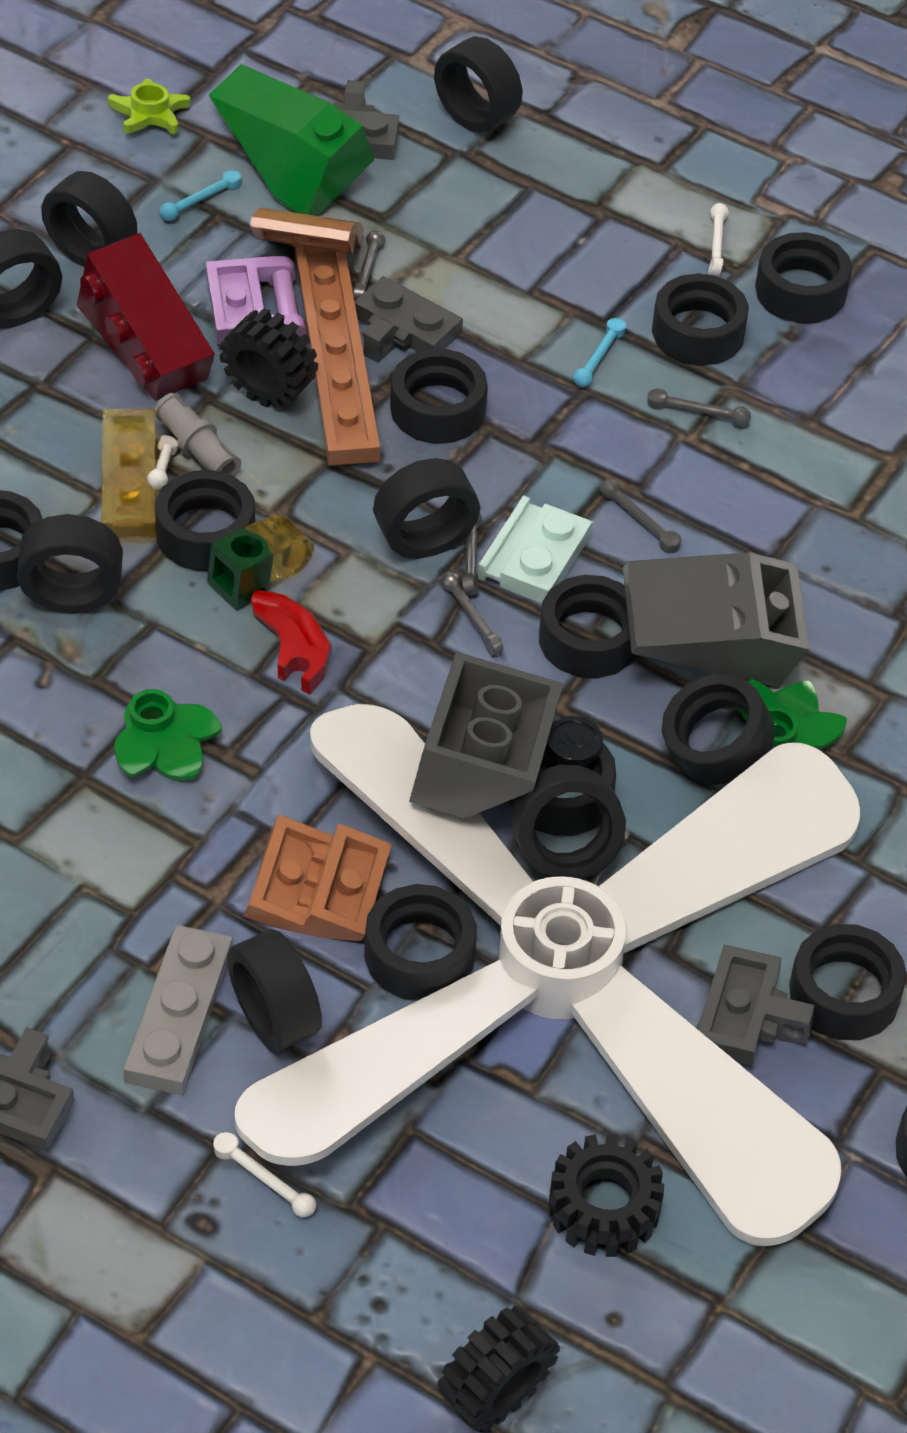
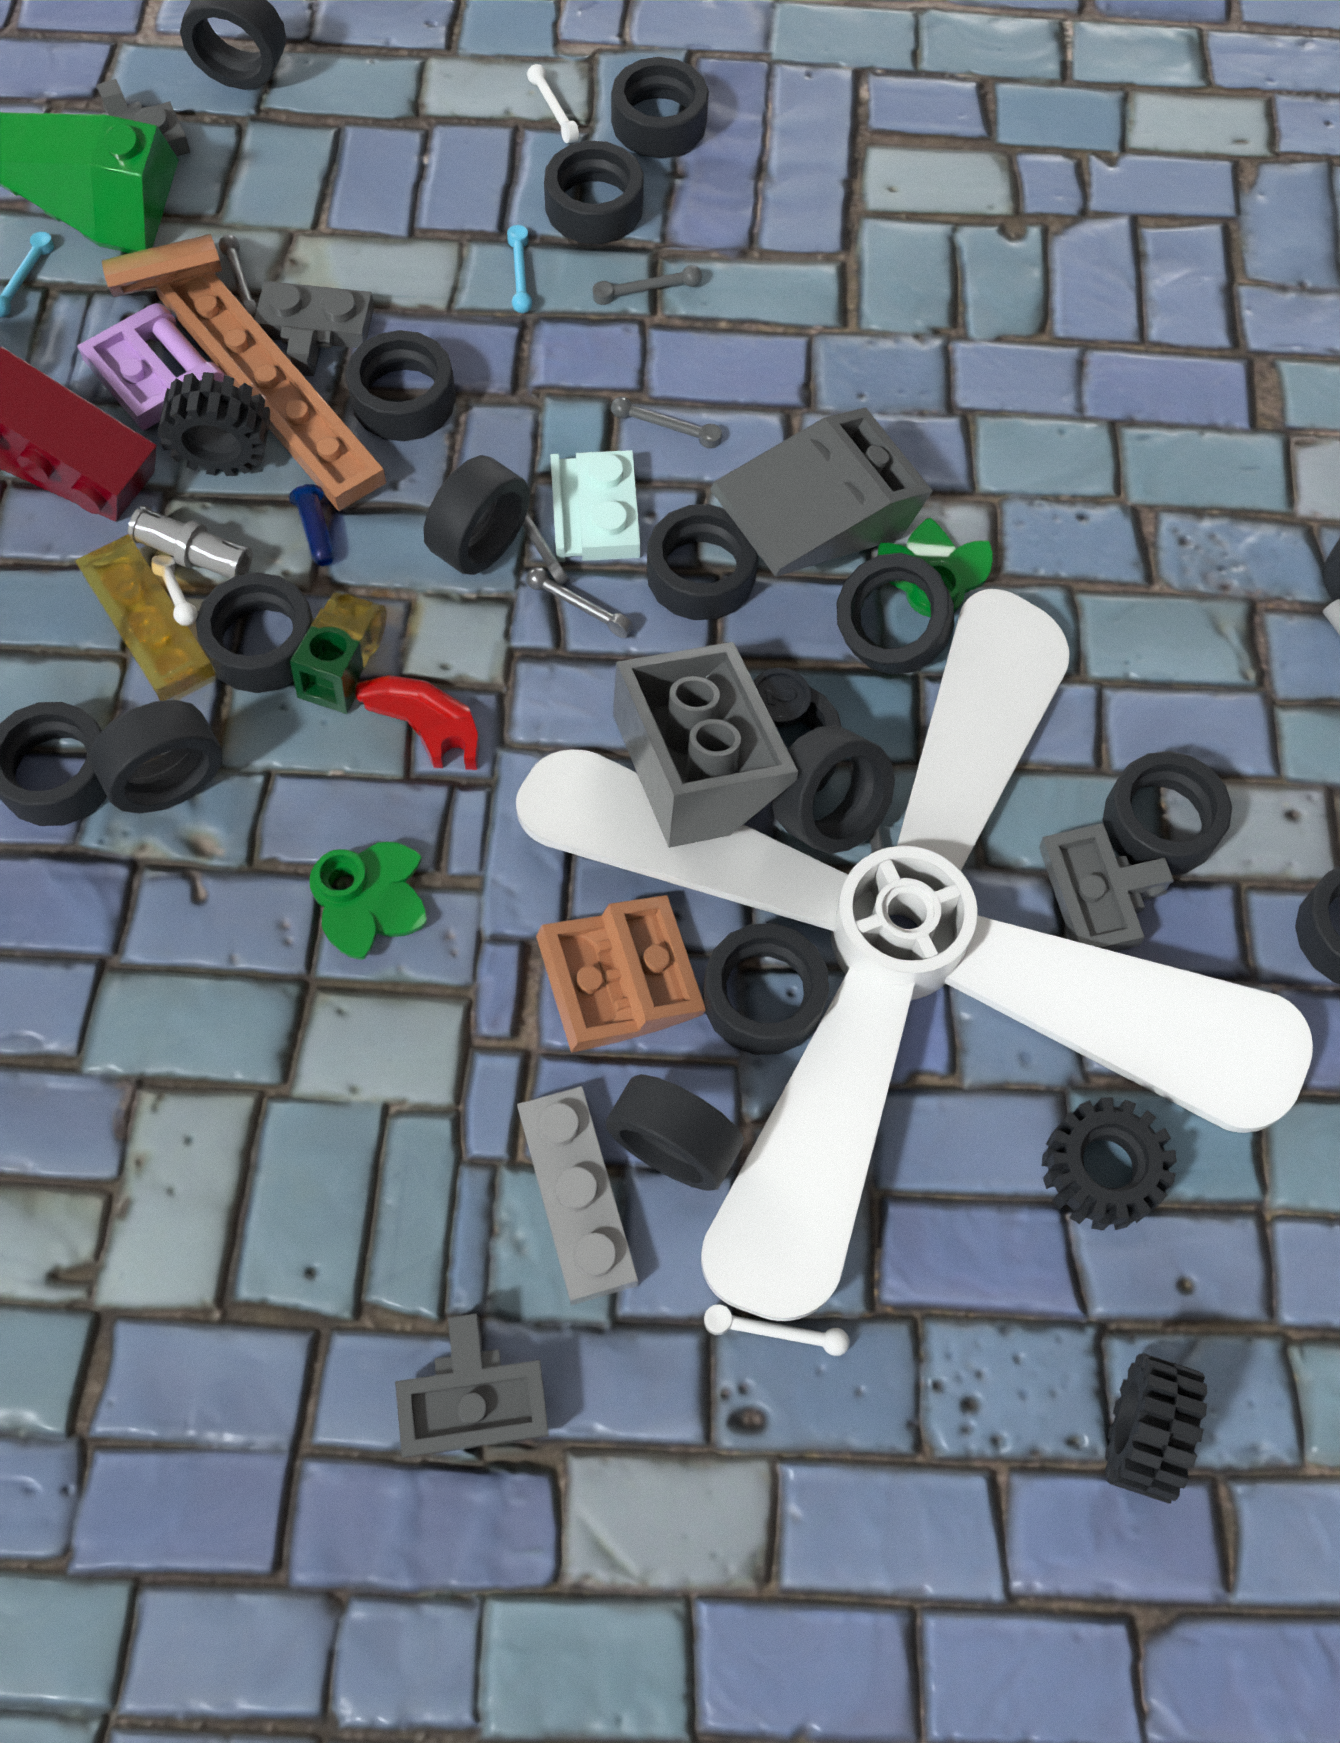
camera: 30 degrees left, 15 degrees up
none -> clear blue piece [289,484,335,567]

